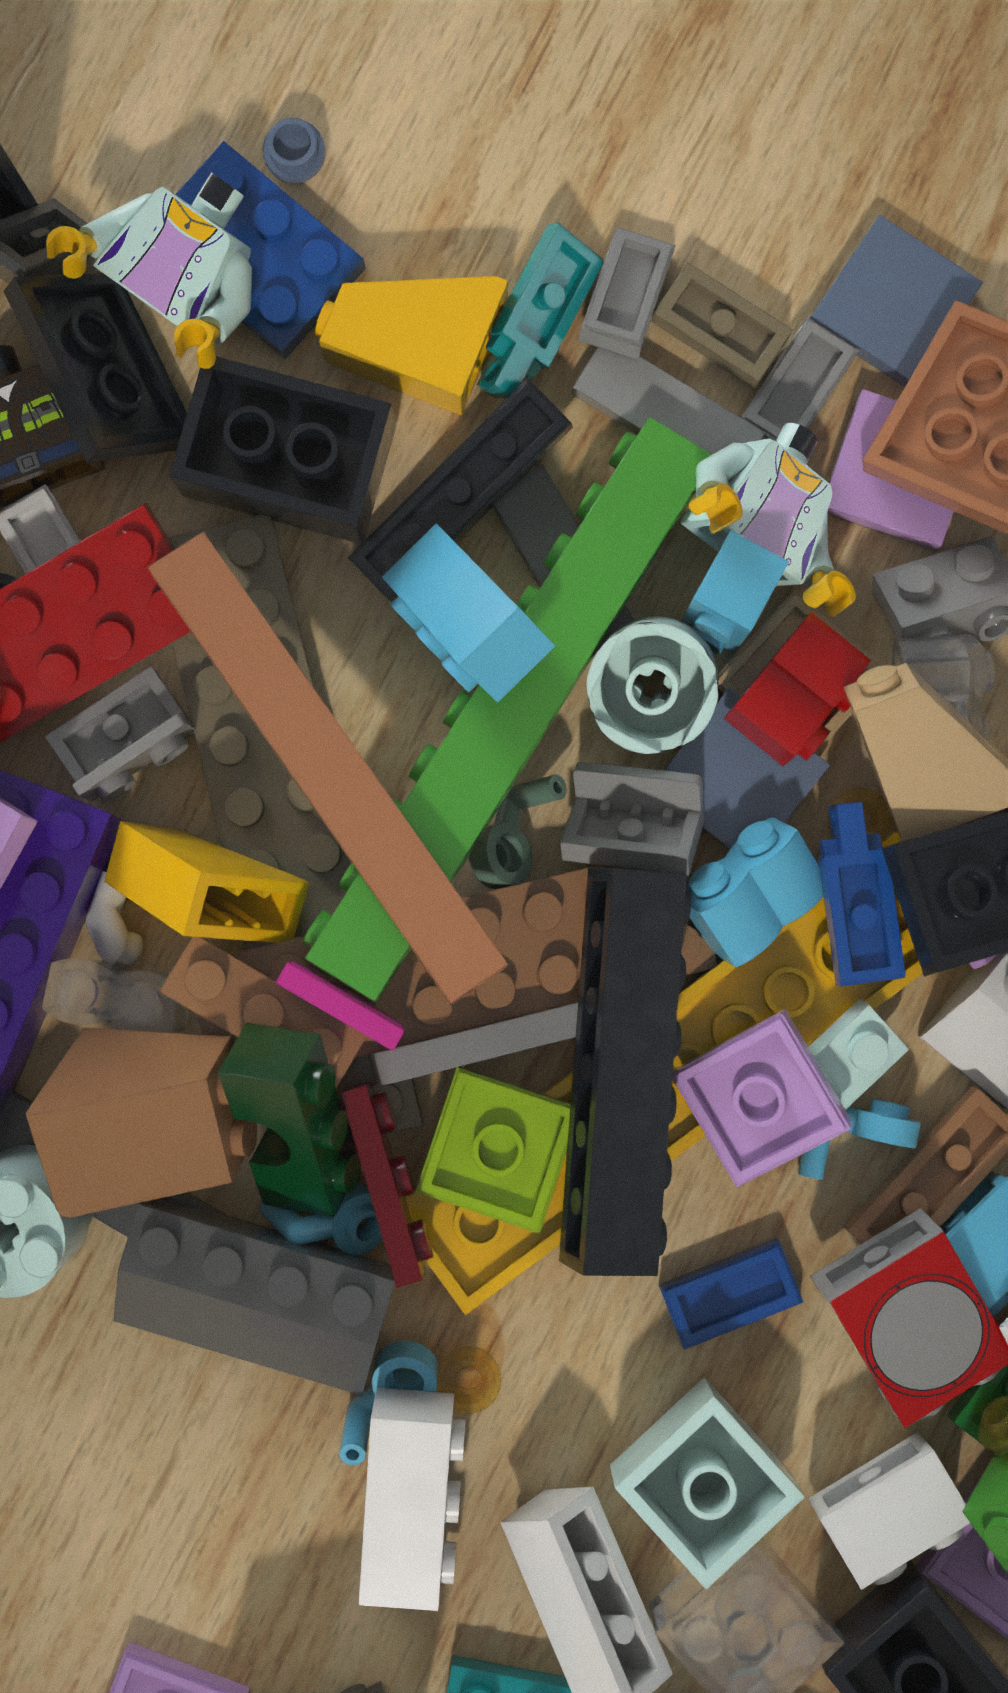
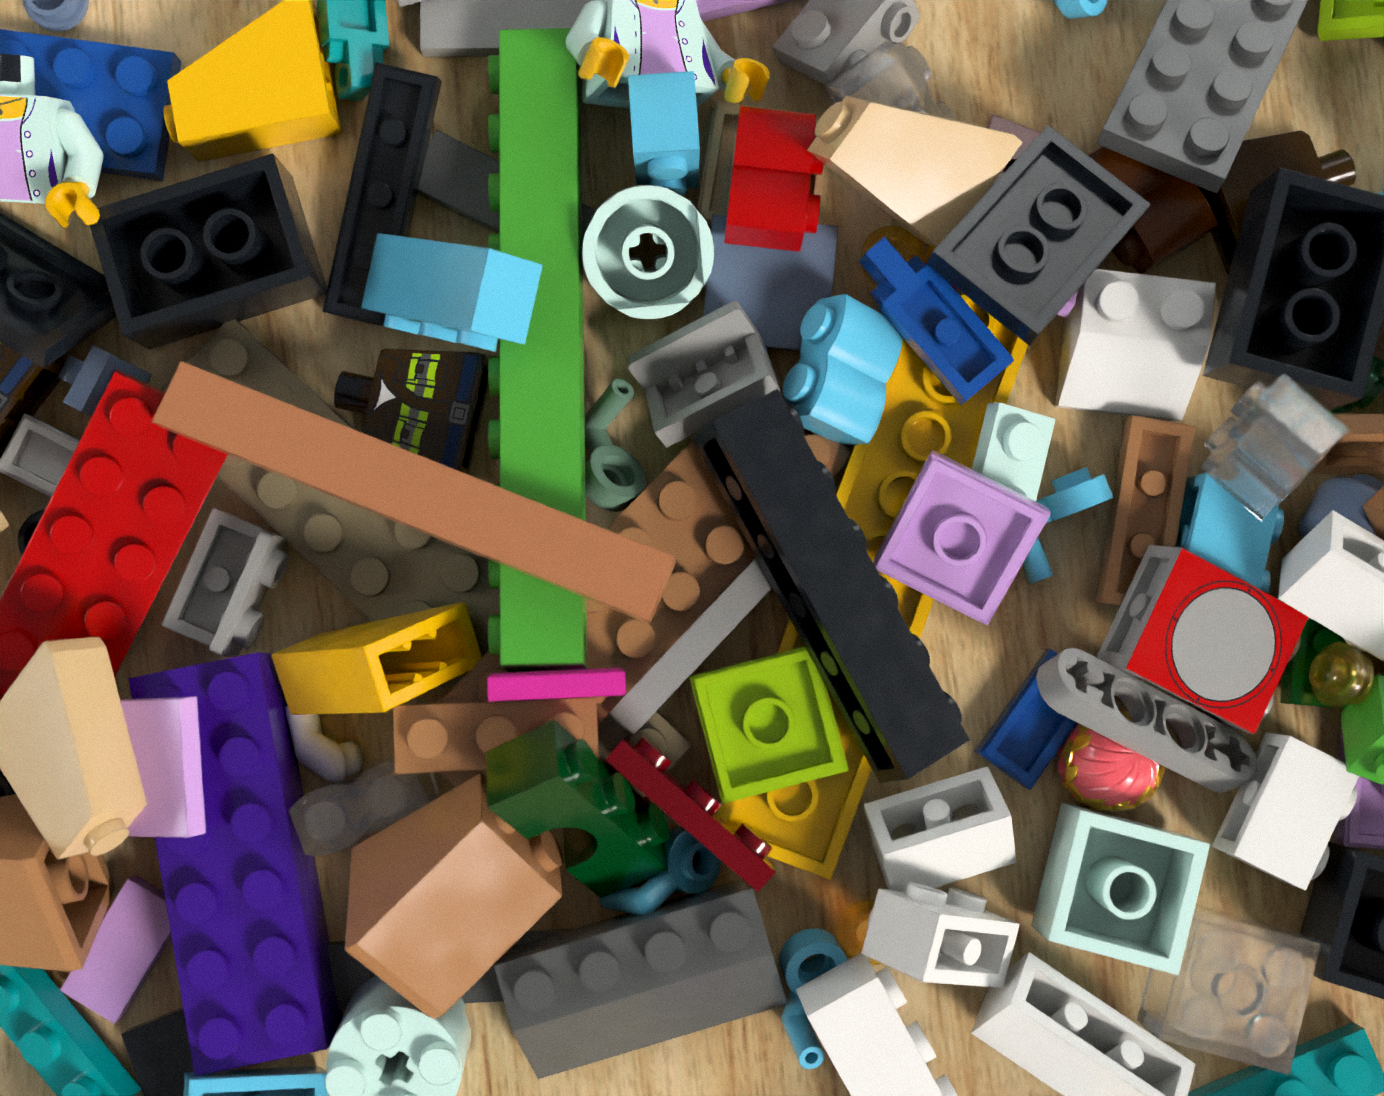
camera: 35 degrees left, 0 degrees up
none -> sand blue tile [58,345,152,416]
none -> torso [334,349,489,475]
none -> white brick [861,882,1020,988]
none -> white brick [864,766,1017,892]
none -> light grey beam [1036,648,1257,793]
none -> coral hair [1057,709,1165,812]

